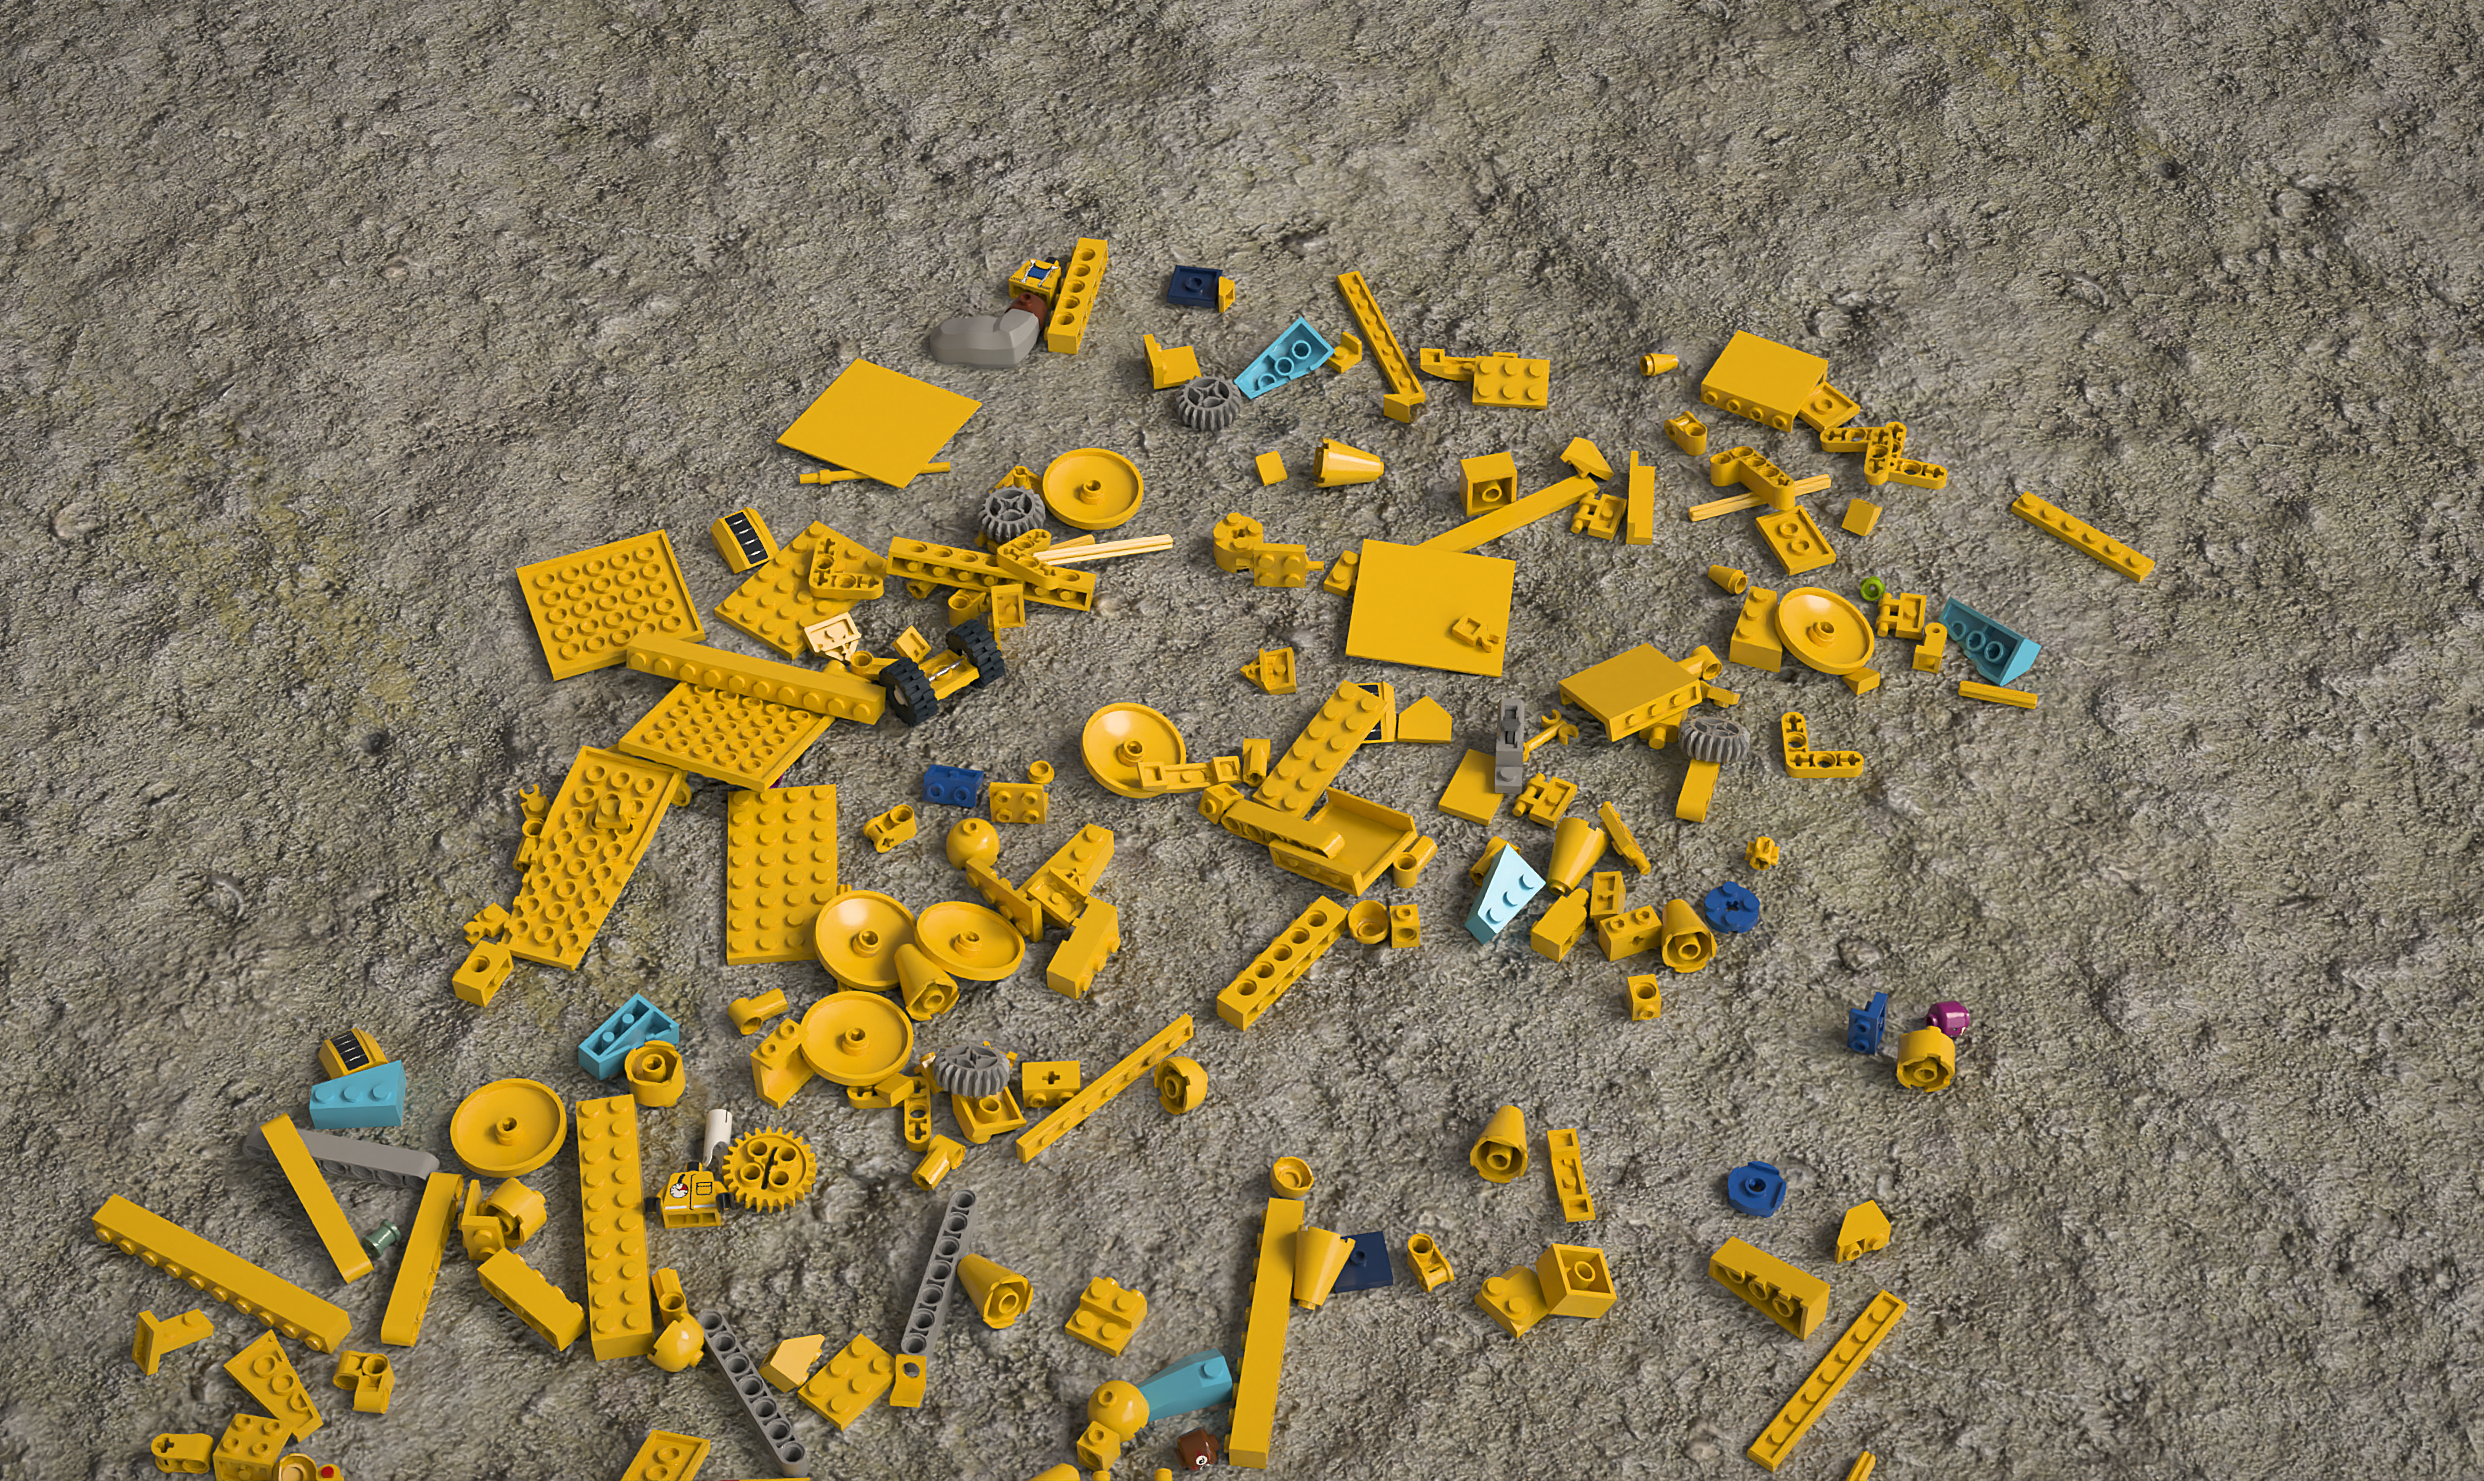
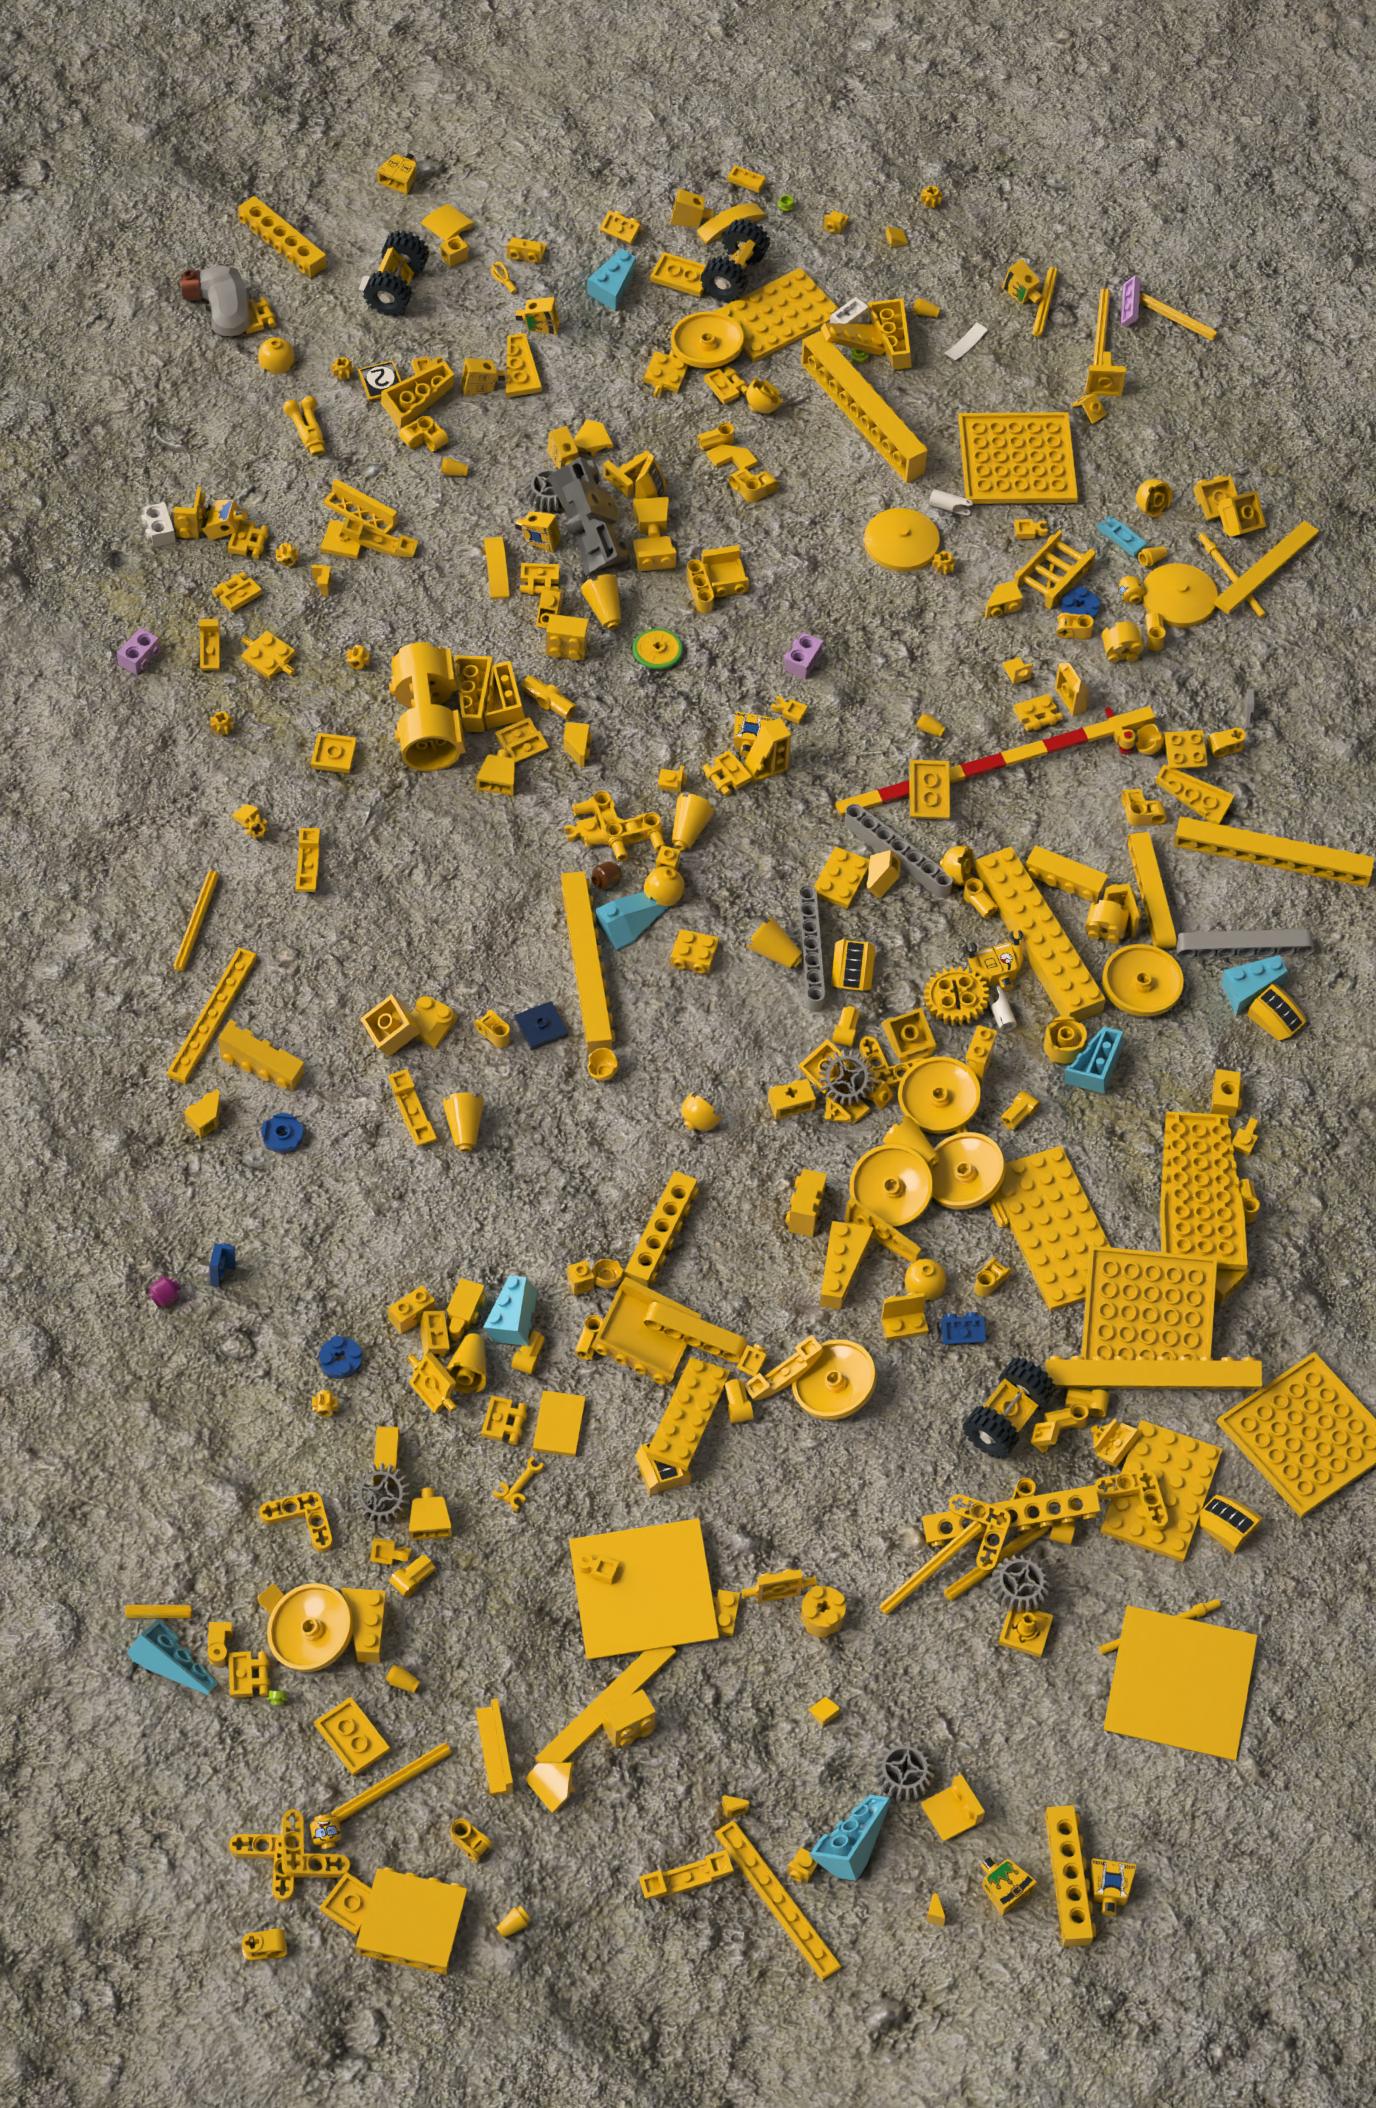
camera: 160 degrees right, 10 degrees up
yellow bracket [131,1308,214,1376] -> none
yellow beam [260,1111,375,1285] -> none
sand green bush [361,1219,402,1258] -> none
yellow plate [519,784,551,822] -> none
yellow bracket [595,792,636,829] -> none
yellow slope [874,1072,914,1107] -> none
yellow bracket [889,1354,927,1408] -> none
light grey piece [929,292,1048,369] -> none
yellow bracket [987,584,1026,657] -> none
yellow tile [1016,1013,1193,1164] -> none
yellow plate [1027,760,1054,785] -> none
yellow slope [1027,865,1088,928] -> none
yellow dish [1042,448,1144,530] -> none
dark blue plate [1167,265,1223,308] -> none
yellow slope [1240,647,1297,695] -> none
yellow cone [1293,1224,1356,1310] -> none
yellow cone [1313,437,1384,488] -> none
yellow slope [1398,695,1452,744] -> none
yellow plate [1472,356,1550,410] -> none
light grey plate [1494,699,1525,794] -> none
yellow panel [1558,643,1702,742] -> none
yellow plate [1571,492,1627,541] -> none
yellow brick [1626,974,1662,1021] -> none
yellow cone [1661,899,1717,973] -> none
yellow beam [1710,446,1795,510] -> none
yellow brick [1841,498,1882,536] -> none
yellow brick [1897,1026,1955,1092] -> none
yellow plate [2011,491,2155,583] -> none
none -> yellow piece [242,1928,287,1961]
none -> yellow head [310,1814,342,1850]
none -> yellow slope [831,939,876,991]
none -> yellow slope [881,1007,936,1062]
none -> yellow torso [980,1857,1037,1916]

